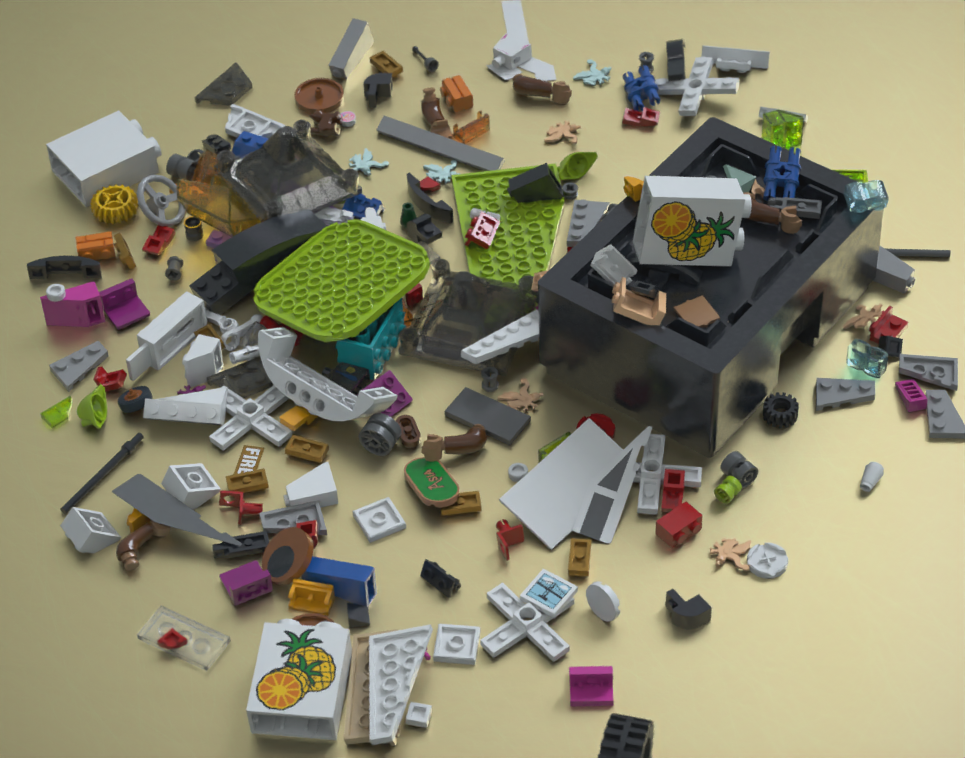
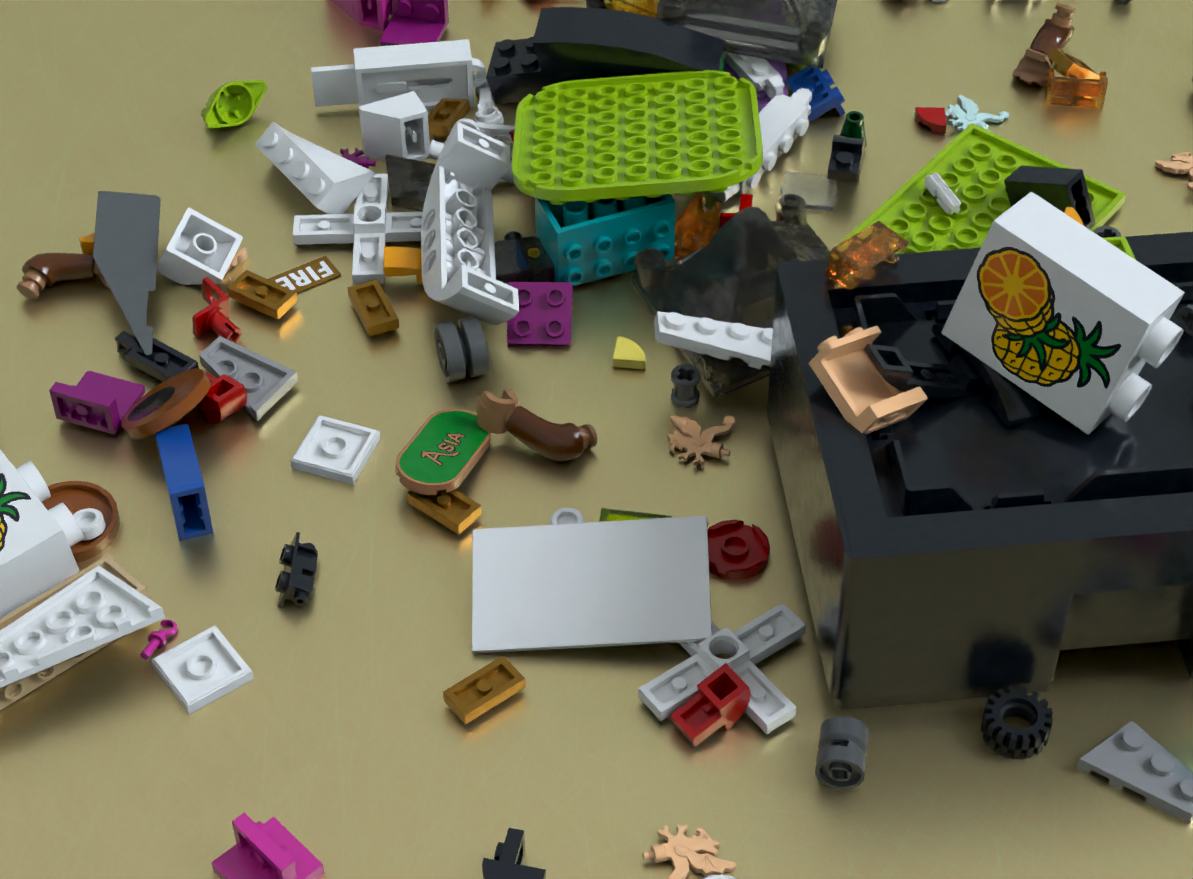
camera: 45 degrees right, 0 degrees up
clear neon green tile [40,396,73,428] -> none
light grey wing [49,341,109,392] -> none
black bar [60,433,144,514] -> none
white slope [60,507,121,553] -> none
red bracket [93,366,127,392] -> none
black wheel [118,386,153,413] -> none
dark grey bush [165,256,184,280] -> none
white slope [283,462,338,508] -> none
light orange hinge [288,579,335,616] -> none
black slope [347,603,370,628] -> none
light aqua piece [349,148,389,176] -> none
light grey tile [376,116,505,171] -> none
reddish brown plate [396,415,421,448] -> none
white plate [406,702,432,728] -> none
black slope [407,173,454,224] -> none
orange brick [440,75,473,113] -> none
dark grey tile [444,387,531,445] -> none
bracket [464,211,500,250] -> none
white piece [480,583,575,662] -> none
red bracket [496,519,524,561] -> none
tile [520,569,578,618] -> none
lime hat [557,152,598,180] -> none
white sticker [573,426,652,544] -> none
white tile [586,581,620,622] -> none
white hinge [591,244,637,285] -> none
red brick [655,501,703,548] -> none
medium nougat piece [674,295,720,328] -> none
lime wheel [714,476,742,504] -> none
none -> light yellow tile [613,336,645,370]
none -> clear orange hinge [825,221,908,289]
none -> pearl gold plate [1047,47,1100,85]

